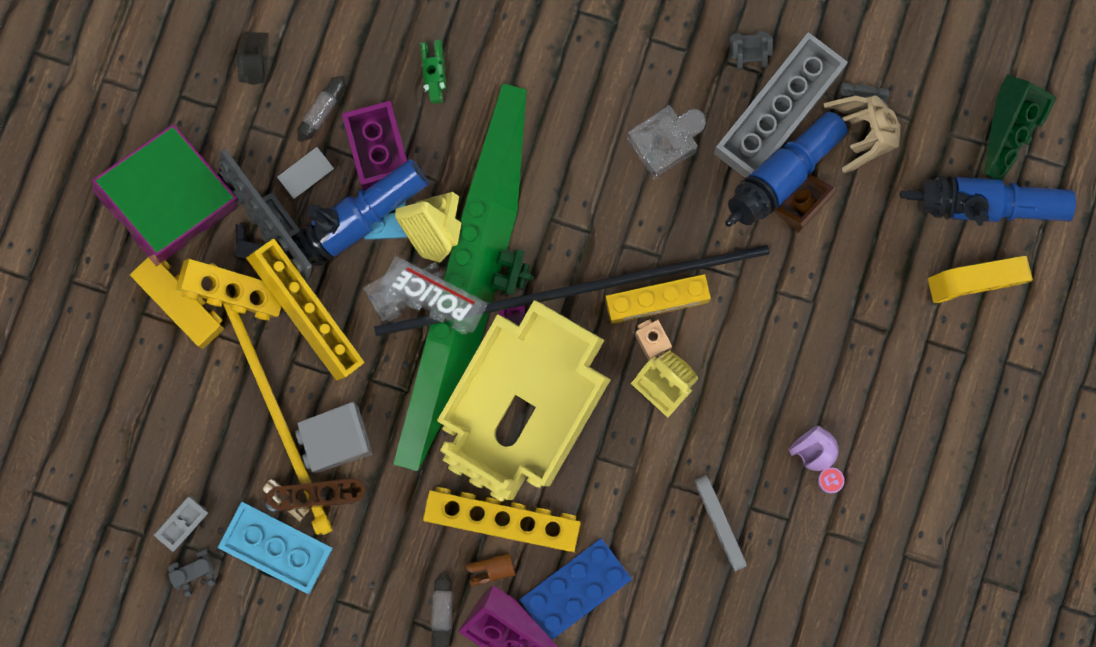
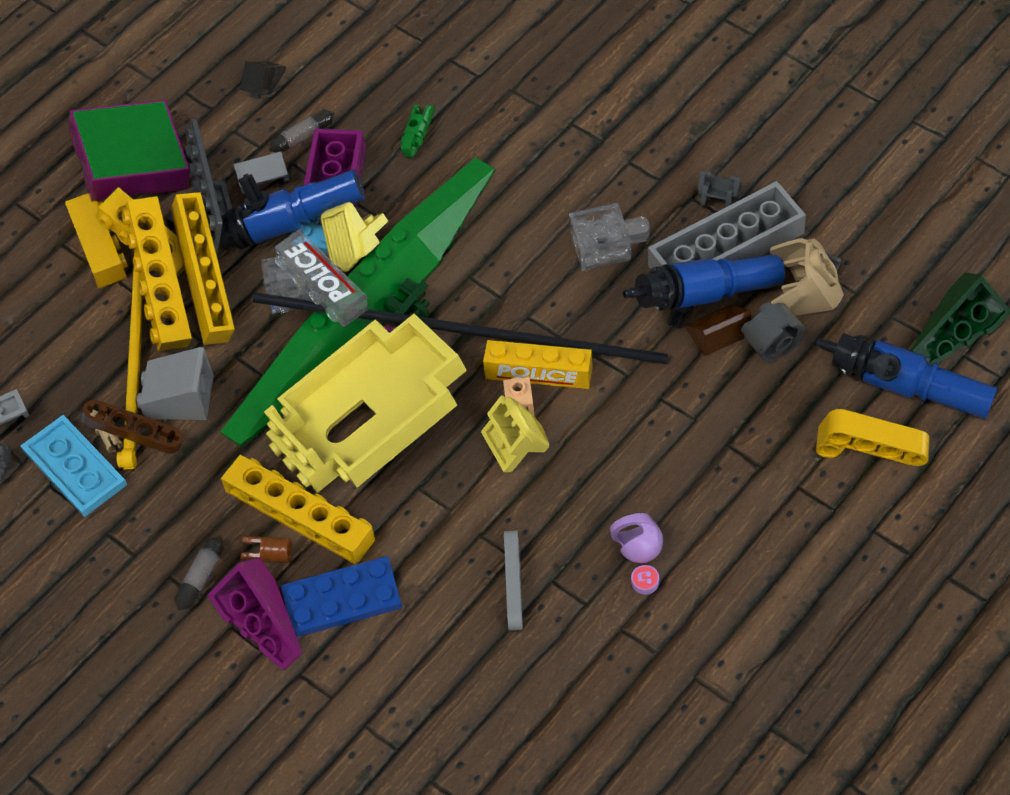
camera: 25 degrees right, 25 degrees down
none -> yellow brick [122,196,192,352]
none -> dark grey brick [741,302,806,363]

